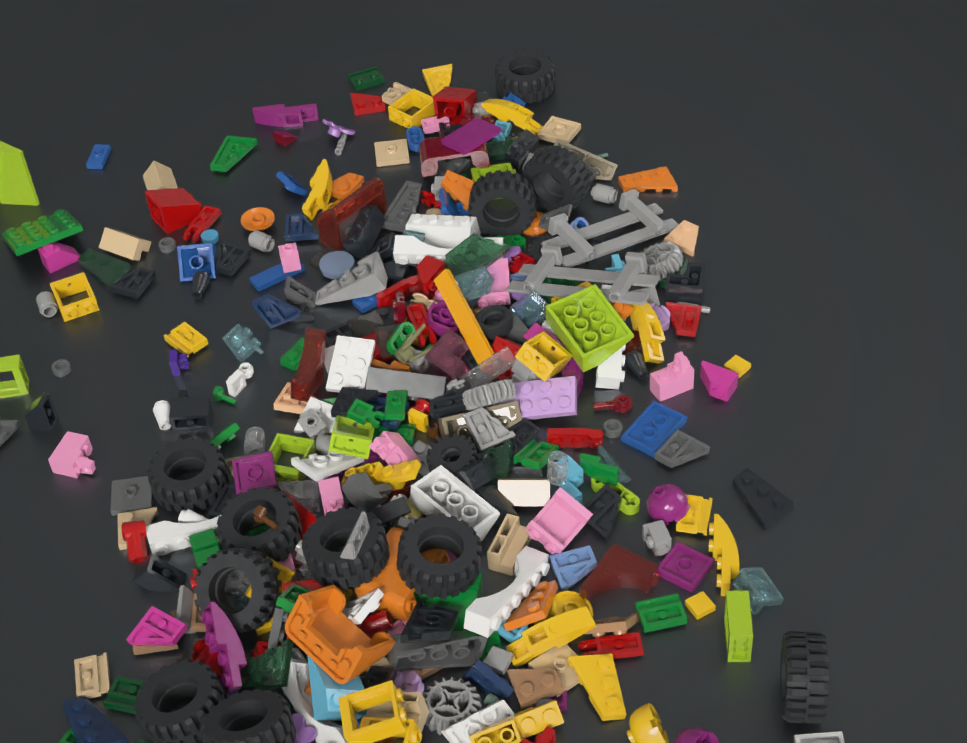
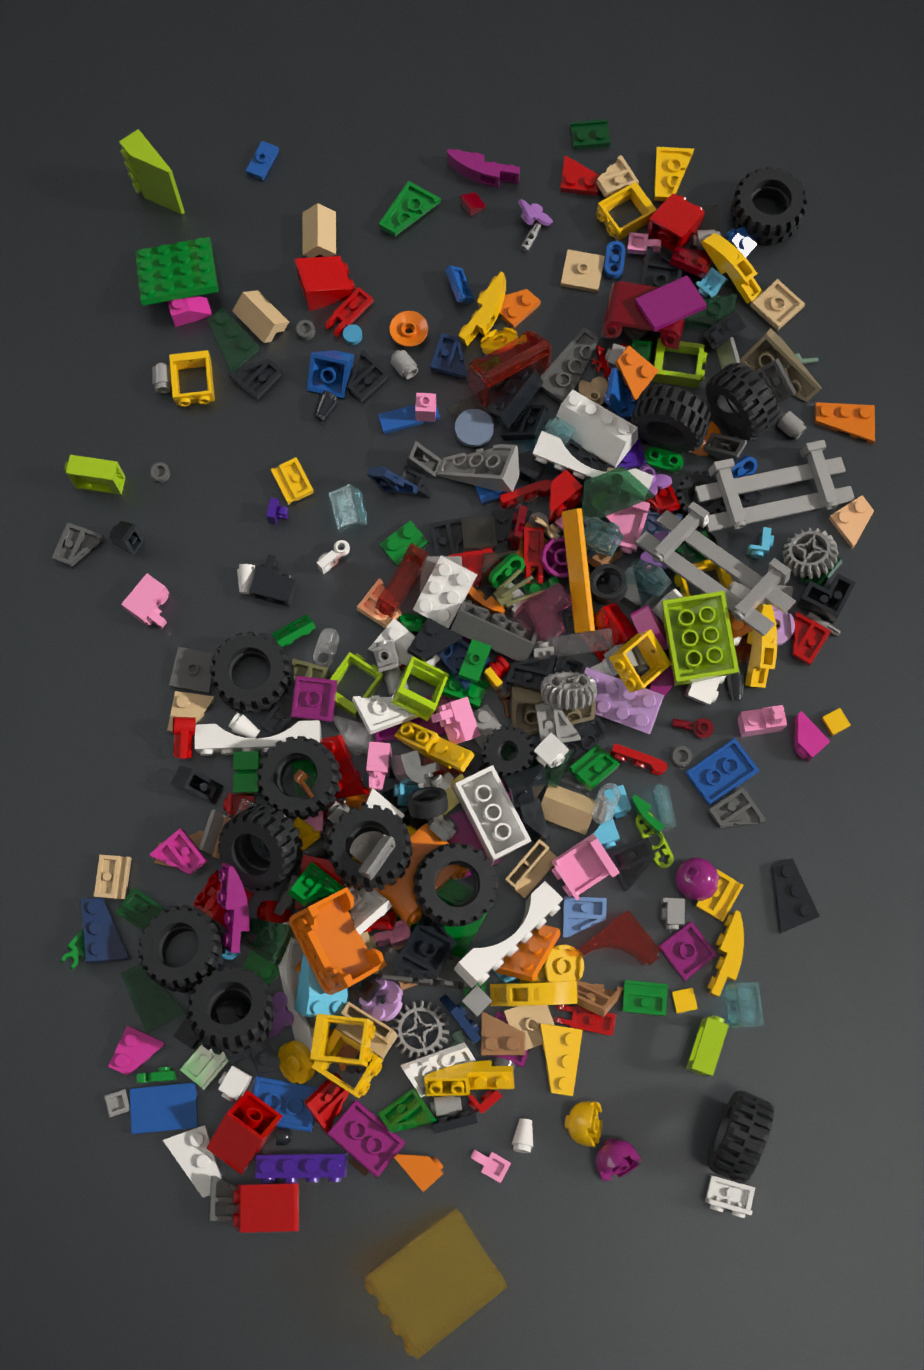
camera: 15 degrees right, 30 degrees up
green hand [213,386,237,405] -> none
green plate [347,398,385,428] -> none
none -> white brick [534,733,569,768]

